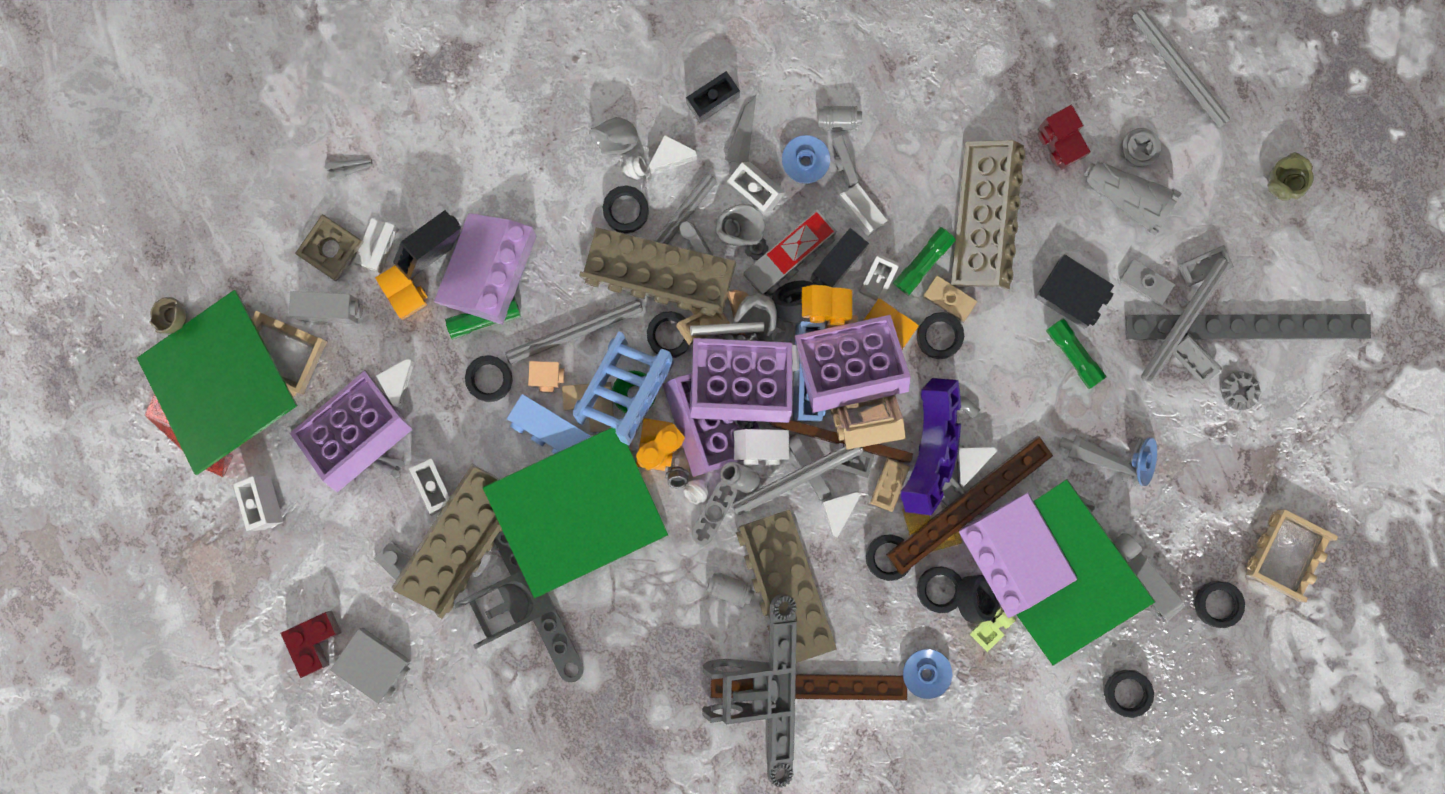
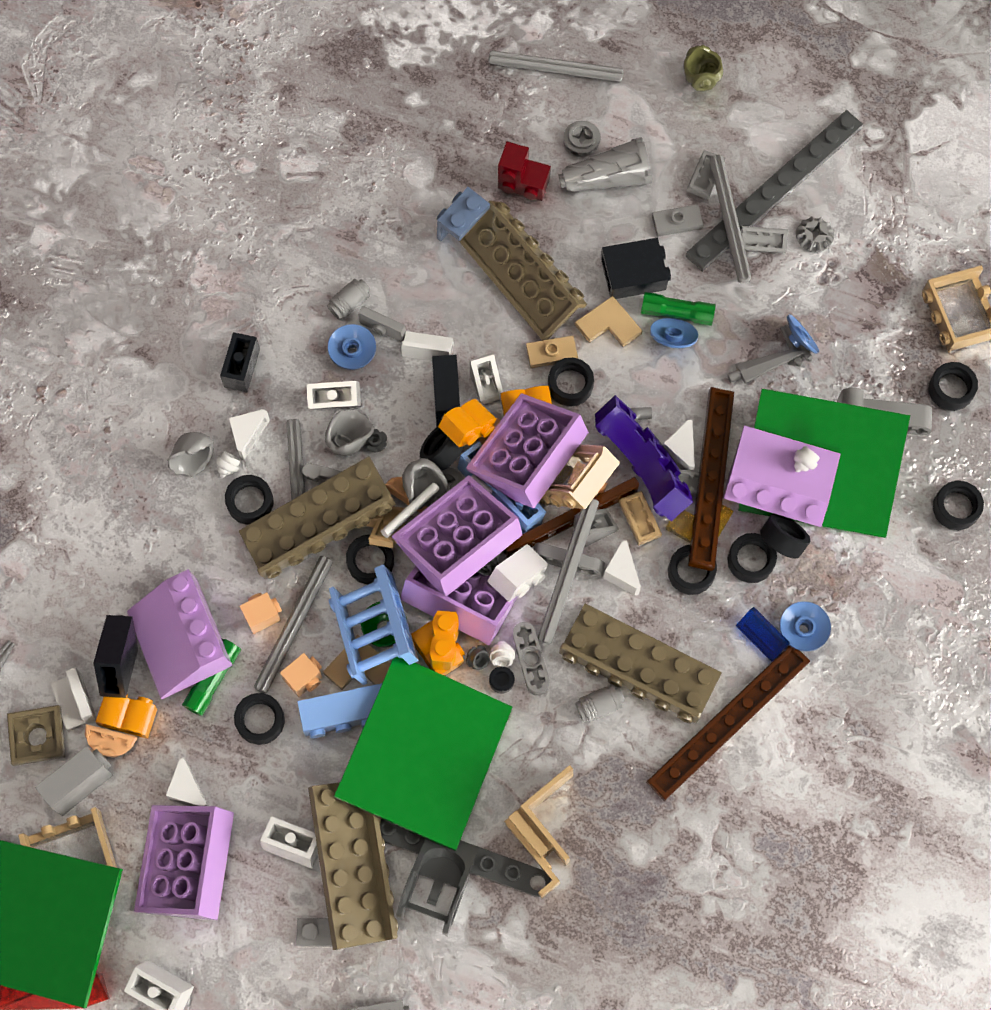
camera: 45 degrees left, 15 degrees down
light grey piece [372,455,406,478] -> none
dark grey piece [702,594,797,788] -> none
light grey head [720,462,760,494] -> none
light grey bar [725,96,756,175] -> none
light grey brick [744,209,837,296] -> none
green axle [893,227,956,296] -> none
yellowish green plate [969,606,1016,652] -> none
none -> light nougat plate [85,724,137,758]
none -> light nougat brick [240,592,282,634]
none -> sand blue bracket [436,187,490,241]
none -> black tile [489,666,515,694]
none -> tan piece [504,765,574,898]
none -> tan tile [575,296,642,347]
none -> medium blue dish [650,318,698,348]
none -> clear blue tile [736,607,790,662]
none -> white plate [794,446,820,472]

